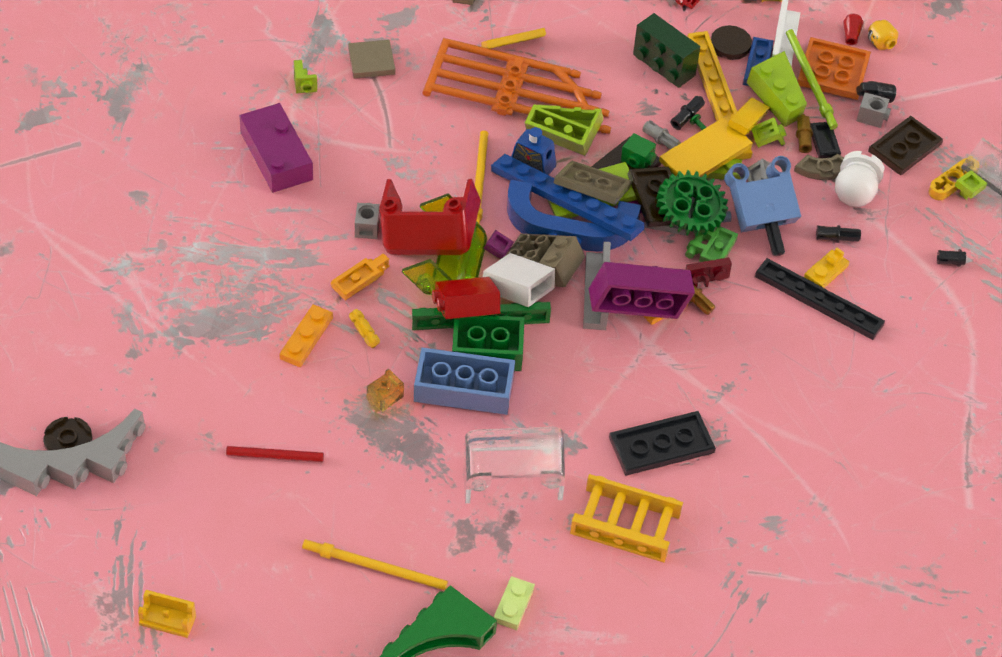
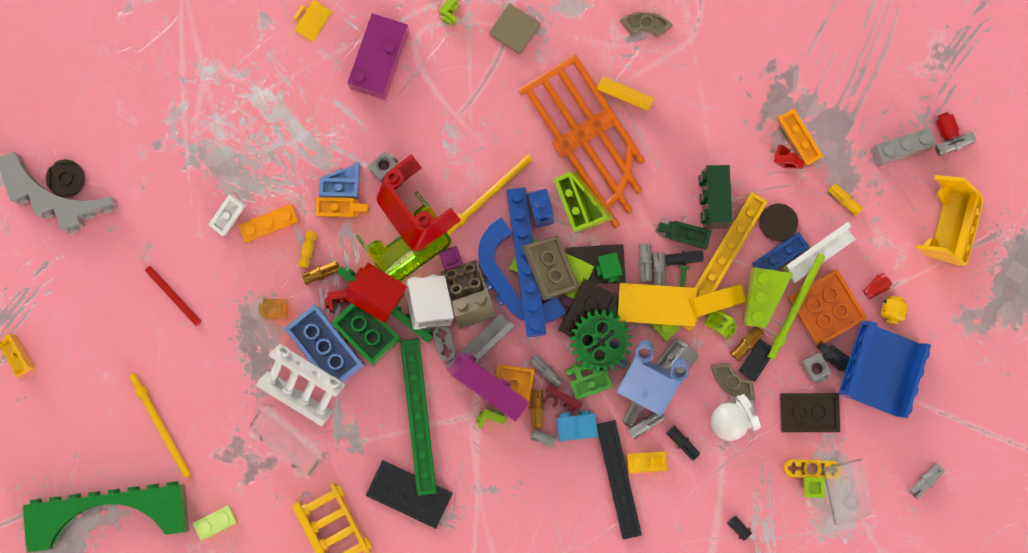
camera: 45 degrees right, 30 degrees up
none -> white plate [208,194,246,236]
none -> white fence [256,344,346,426]
none -> yellow piece [294,0,333,42]
none -> pearl gold axle [301,261,340,285]
none -> medium blue wing [319,162,360,199]
none -> red bracket [325,290,349,313]
none -> green tile [400,339,437,496]
none -> light grey beam [433,326,456,362]
none -> lime bracket [476,408,507,429]
none -> light grey axle [529,355,563,388]
none -> light grey pin [531,428,557,448]
none -> dark azure brick [556,410,598,441]
none -> light grey axle [627,413,665,439]
none -> light grey axle [652,252,667,286]
none -> dark green hinge [657,221,712,250]
none -> blue panel [838,321,931,418]

